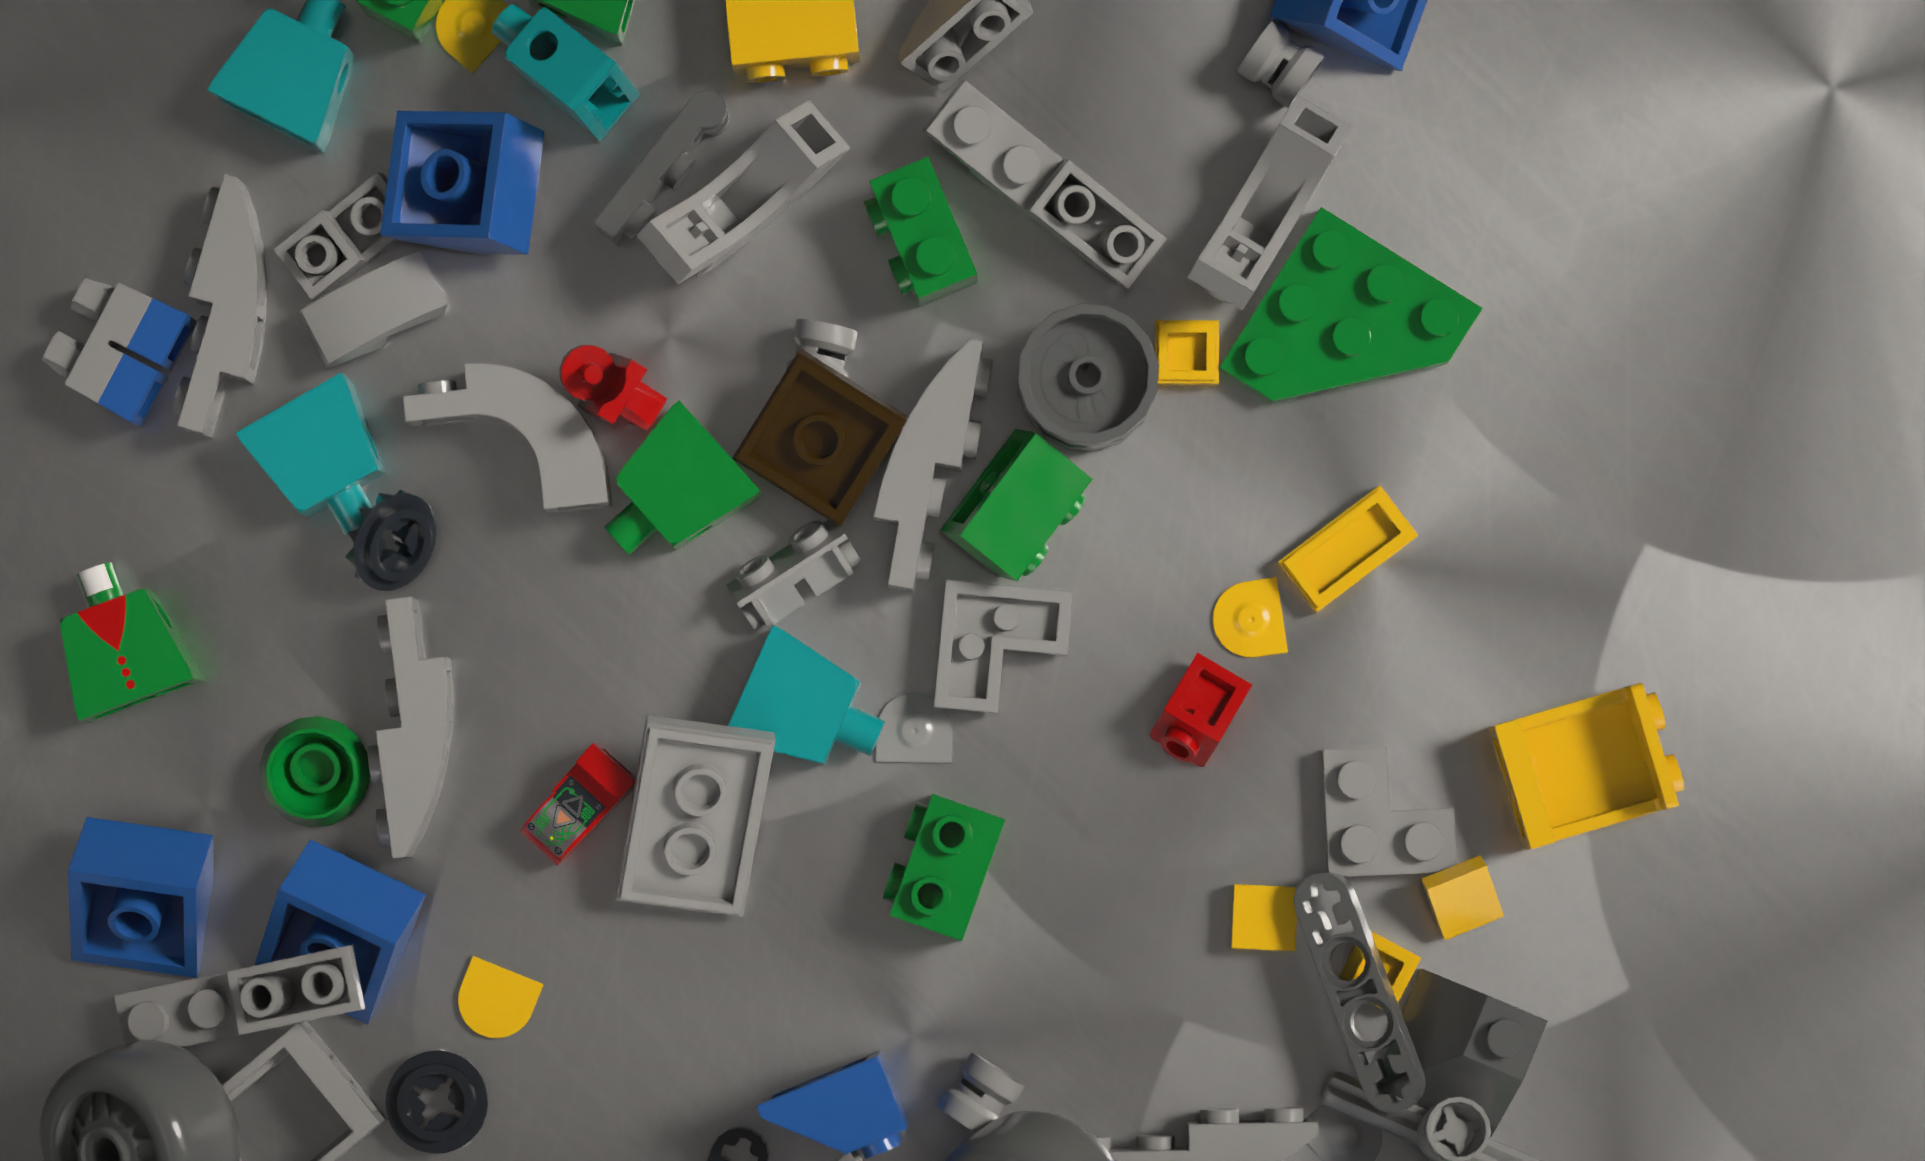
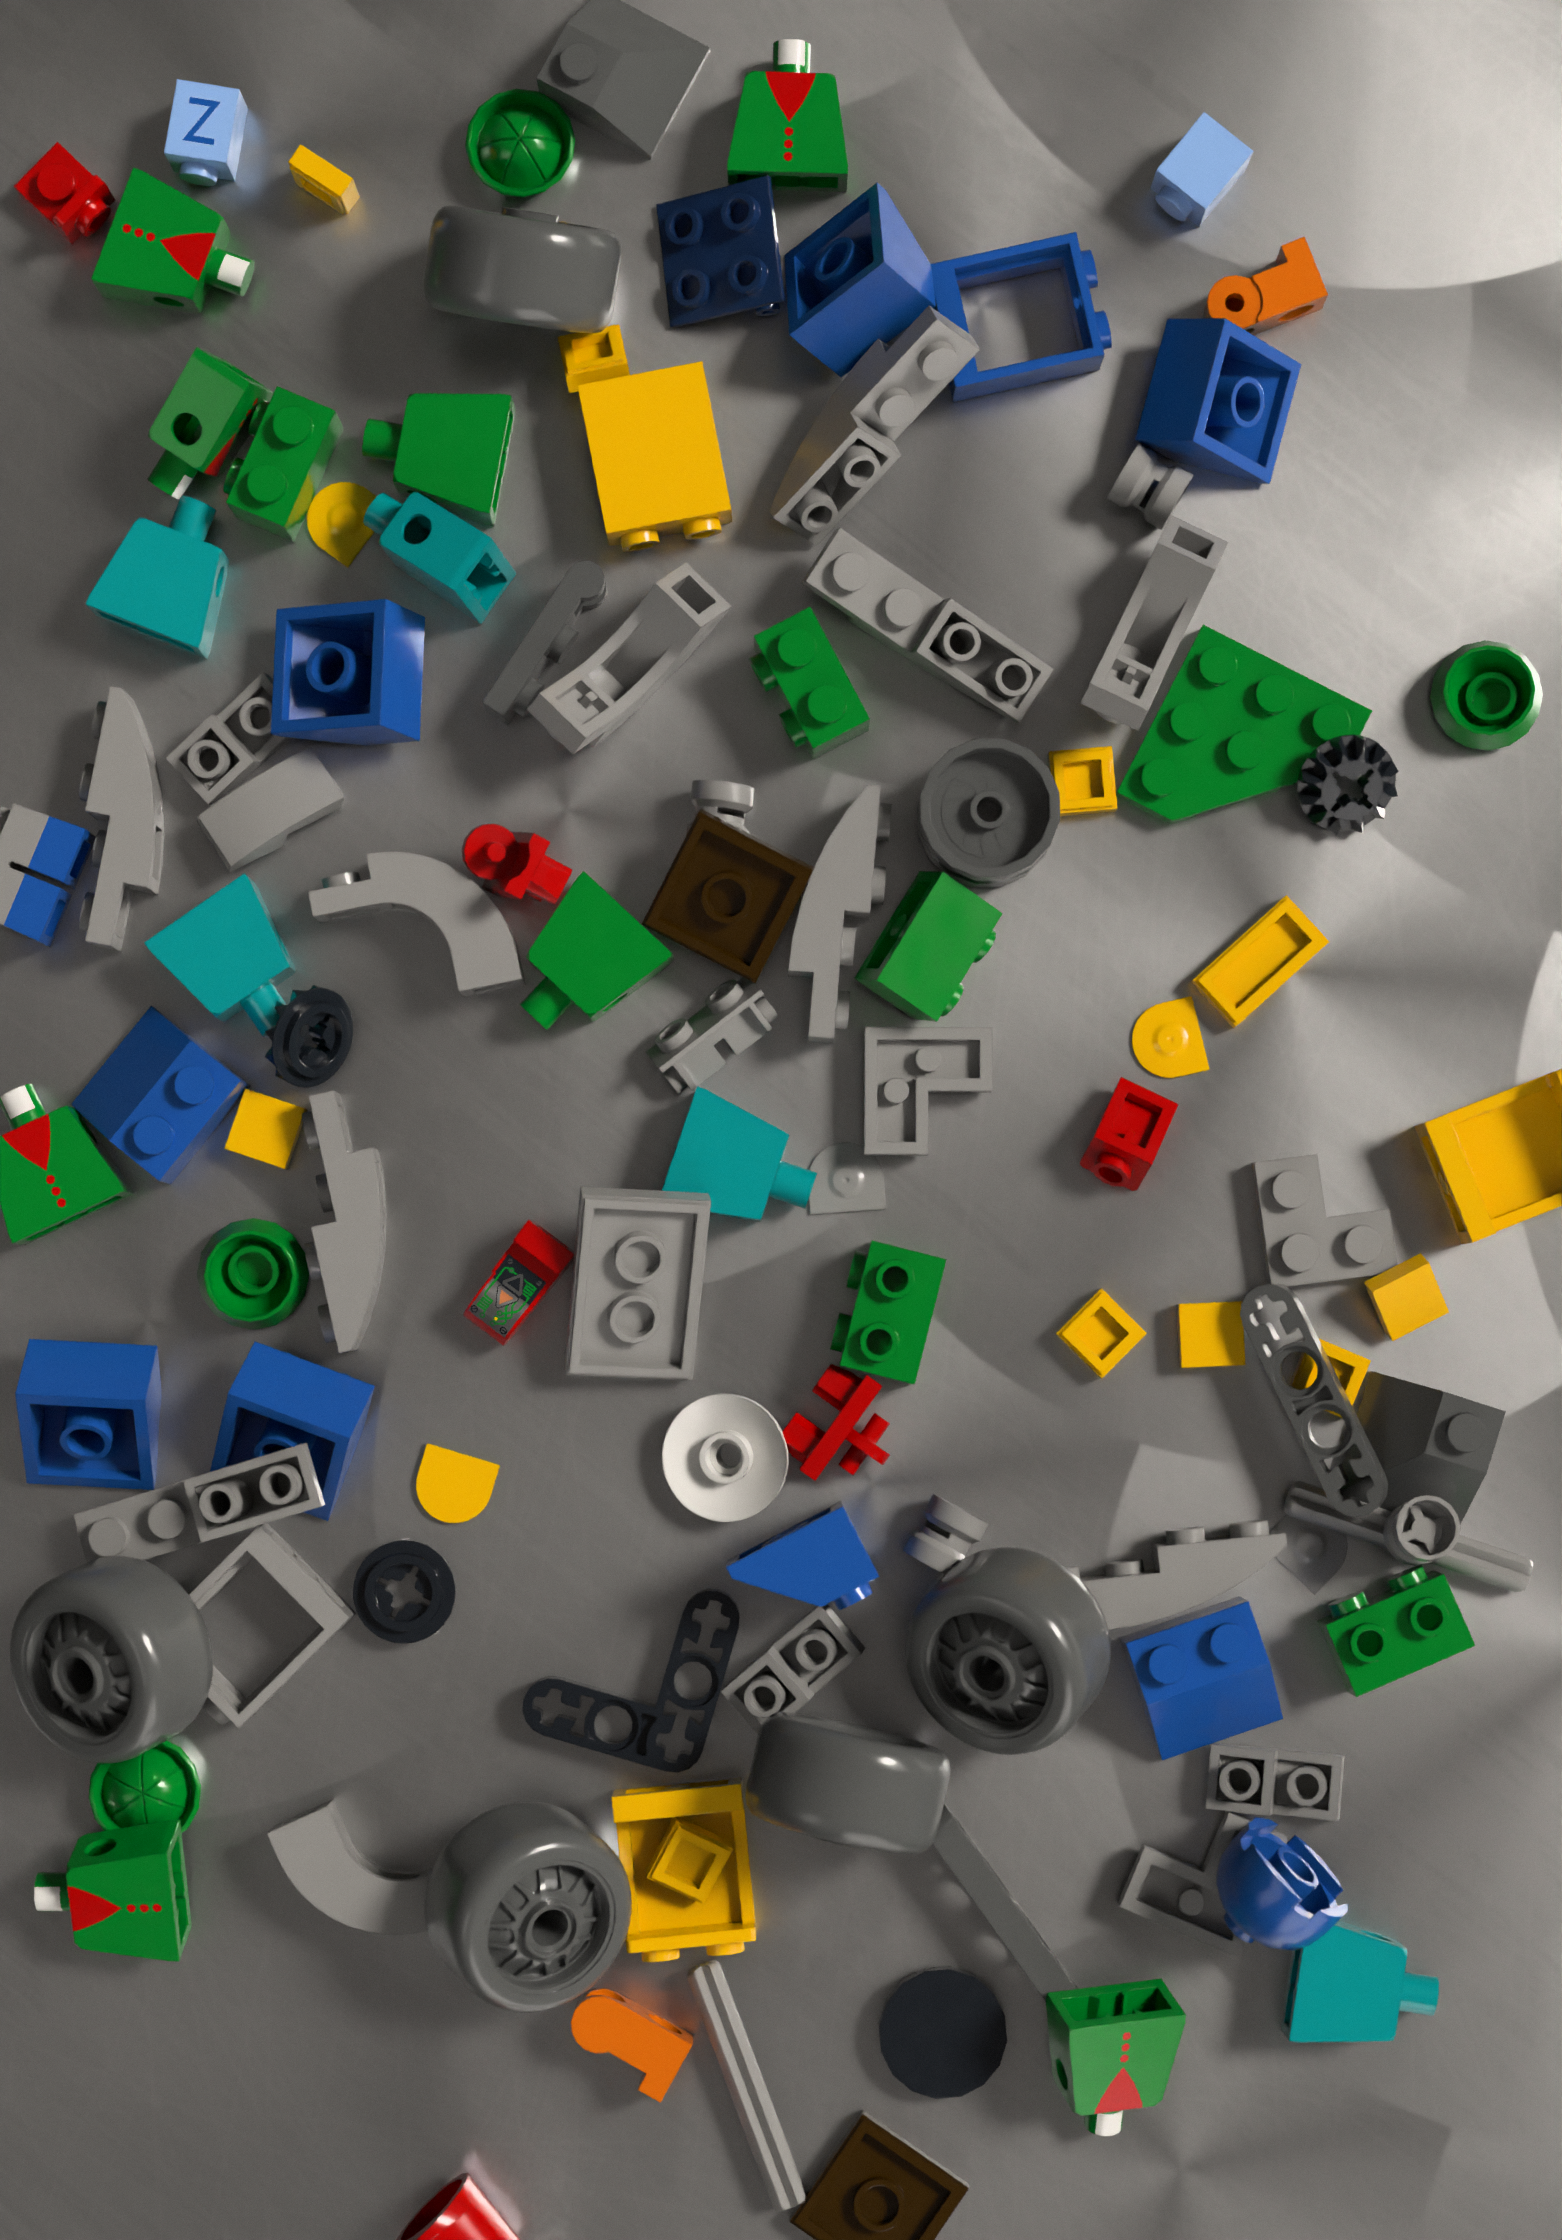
camera: 10 degrees left, 0 degrees up
none -> blue slope [71,1006,251,1184]
none -> yellow tile [224,1088,308,1170]
none -> white dish [662,1393,789,1522]
none -> red hips [783,1364,891,1481]
none -> yellow tile [1055,1288,1147,1379]
none -> black gear [1297,735,1399,835]
none -> green hat [1430,640,1543,751]

